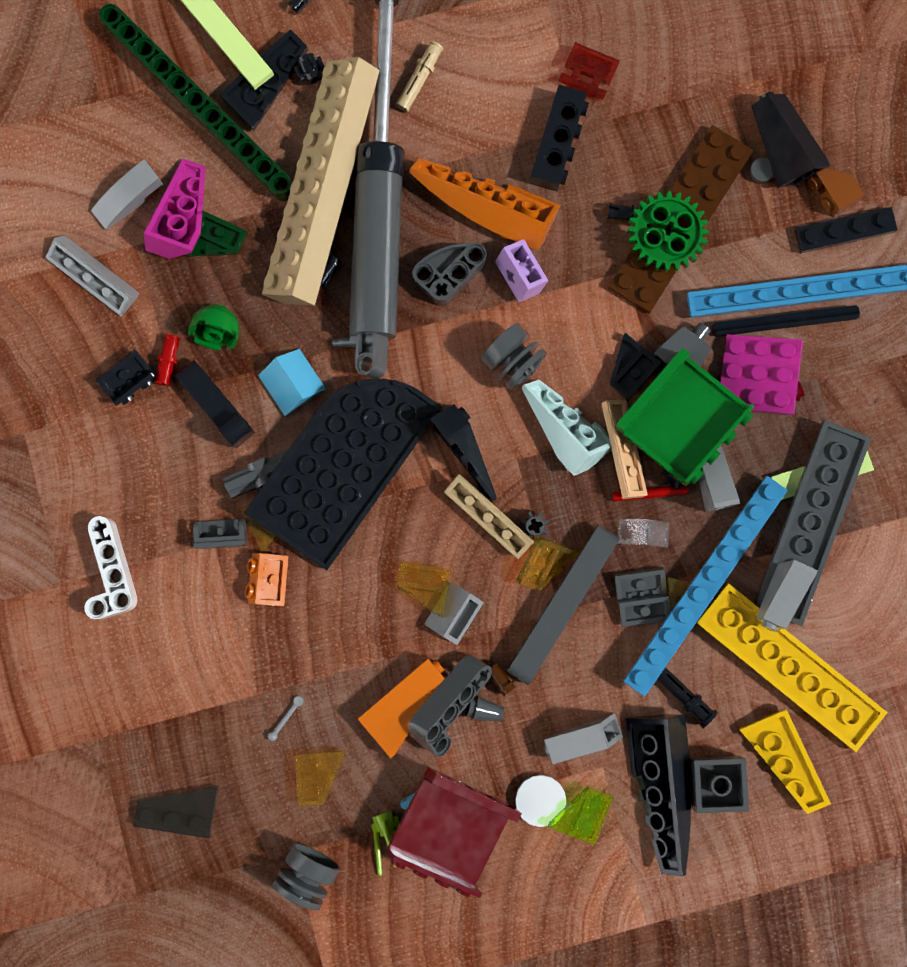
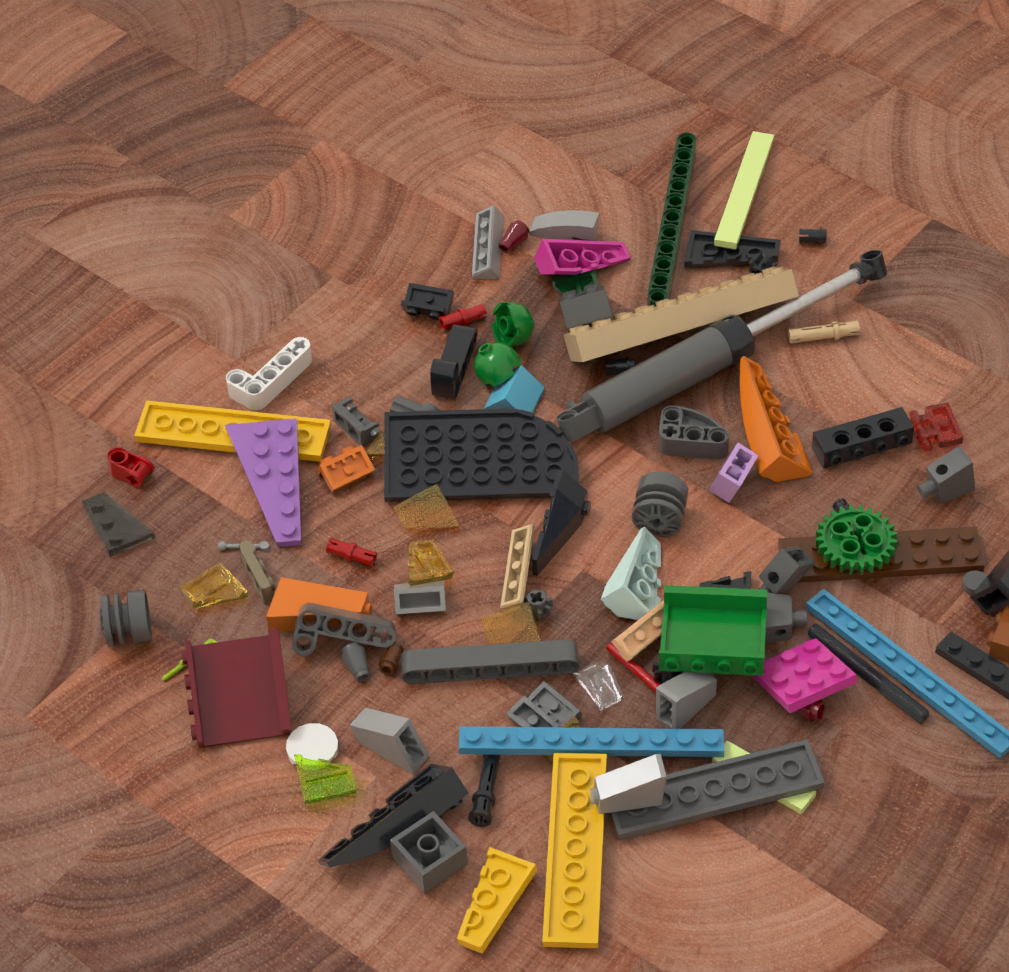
camera: 55 degrees right, 35 degrees down
none -> red piece [107,447,155,488]
none -> yellow plate [134,401,331,462]
none -> medium lavender wing [225,418,302,547]
none -> dark tan hinge [239,540,275,605]
none -> red pin [326,537,378,567]
none -> clear yellow wing [394,484,459,529]
none -> green cylinder [474,342,522,387]
none -> dark red cone [499,220,530,254]
none -> dark grey brick [559,283,612,329]
none -> dark grey torso [759,546,816,594]
none -> dark grey torso [917,446,975,503]

